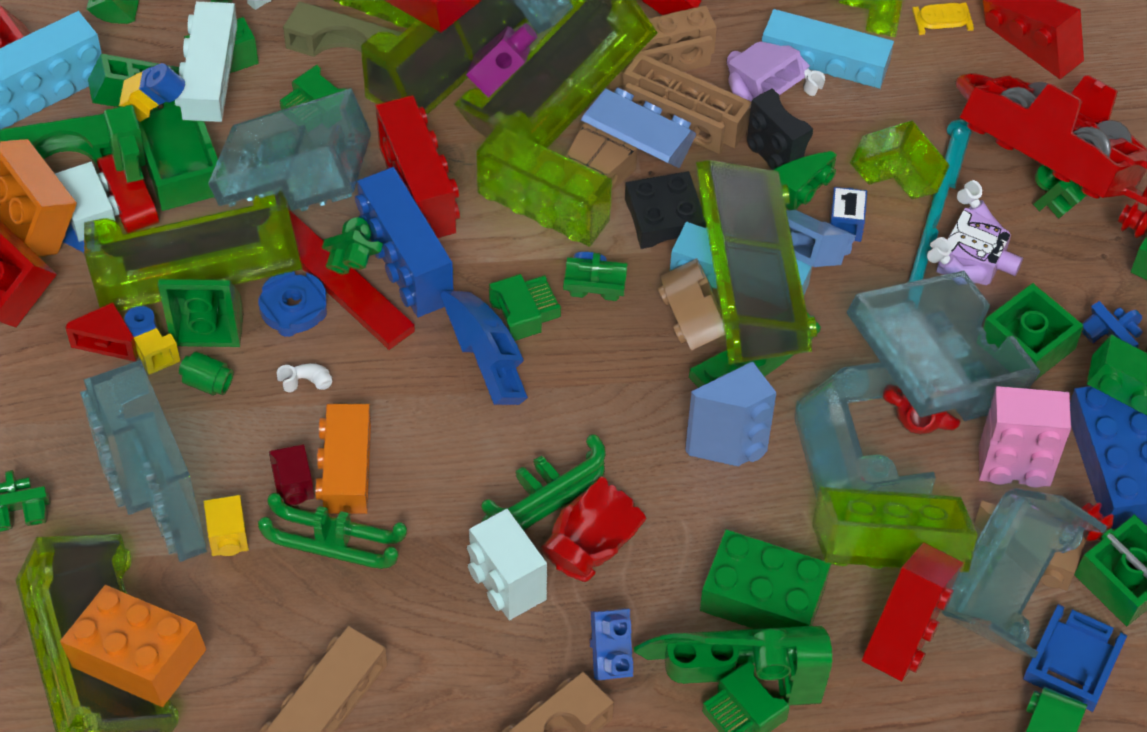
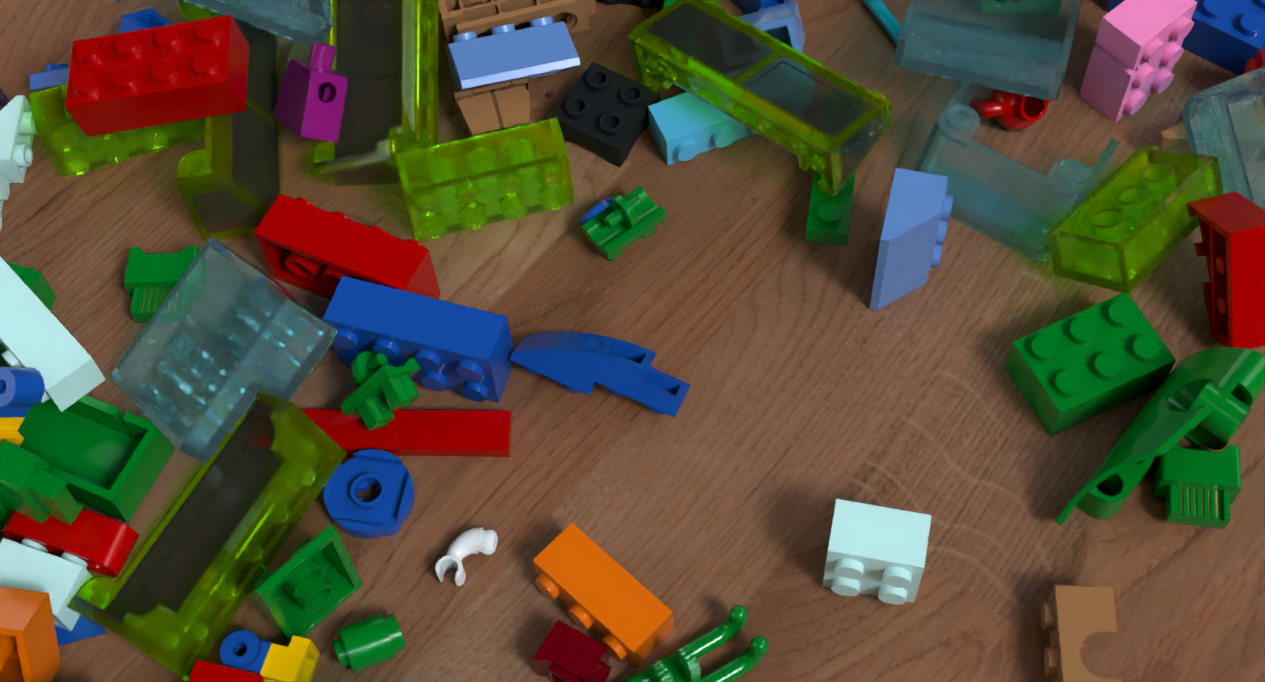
camera: 40 degrees left, 5 degrees up
olive arch [283,1,415,84] -> none
green piece [481,434,606,531] -> none
green piece [489,274,561,341] -> none
red hair [541,476,646,582] -> none
blue hips [589,608,633,680] -> none
medium nougat brick [658,258,729,351] -> none

